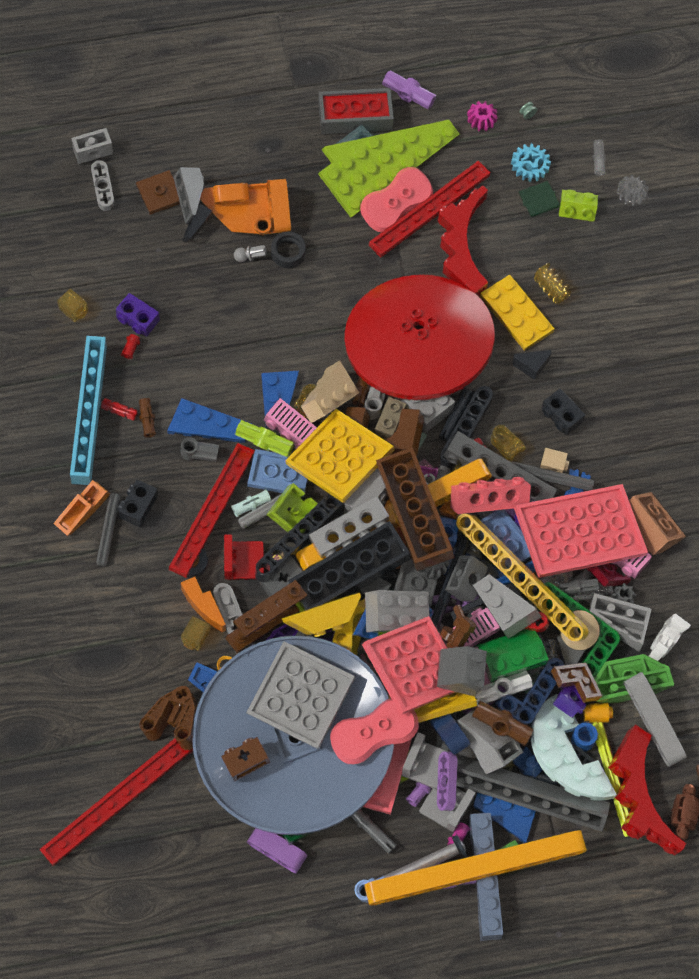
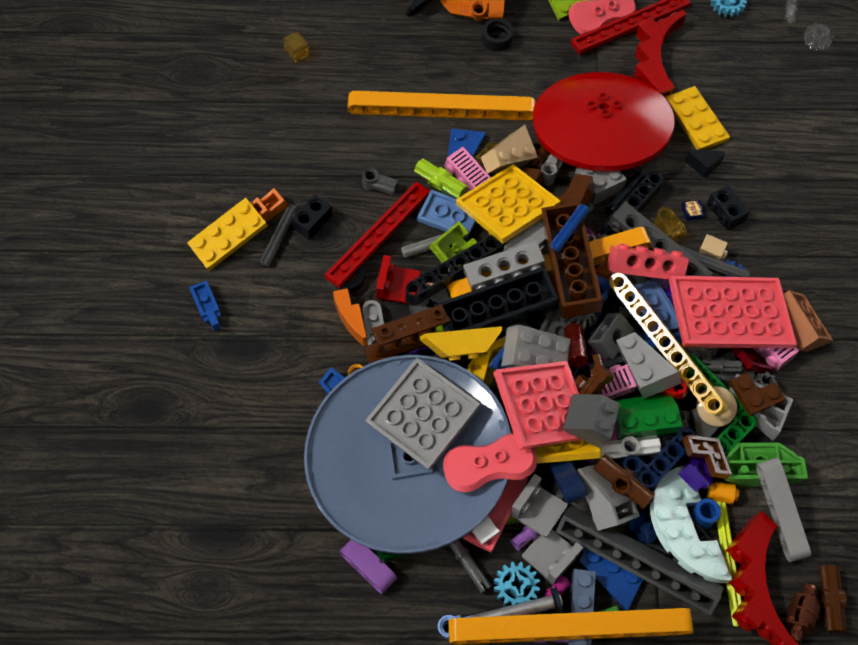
camera: 15 degrees right, 5 degrees down
red plate [40,736,193,866] -> none
medium azure brick [70,336,107,485] -> none
red axle [101,398,137,420] -> none
dark purple brick [116,293,160,337] -> none
red pin [121,334,140,359] -> none
reddish brown pin [138,398,156,438] -> none
reddish brown connector [139,686,198,750] -> none
blue wing [167,398,251,443] -> none
clear yellow brick [181,616,210,651] -> none
reddish brown brick [221,737,271,782] -> none
light aqua pin [231,490,271,517] -> none
light grey axle [234,245,267,262] -> none
dark tan brick [374,397,406,440] -> none
medium lavender beam [437,751,457,811] -> none
clear green piece [519,181,560,217] -> none
clear yellow piece [534,263,572,304] -> none
lime bracket [559,190,598,221] -> none
white piece [648,614,691,661] -> none
none -> yellow plate [187,198,268,271]
none -> blue hinge [189,280,221,331]
none -> light orange beam [347,91,536,120]
none -> white tile [472,516,499,545]
none -> medium azure gear [494,562,540,606]
none -> blue axle [550,204,588,252]
none -> clear red pin [564,323,588,367]
none -> tile [681,200,705,221]
none -> reddish brown plate [729,373,786,417]

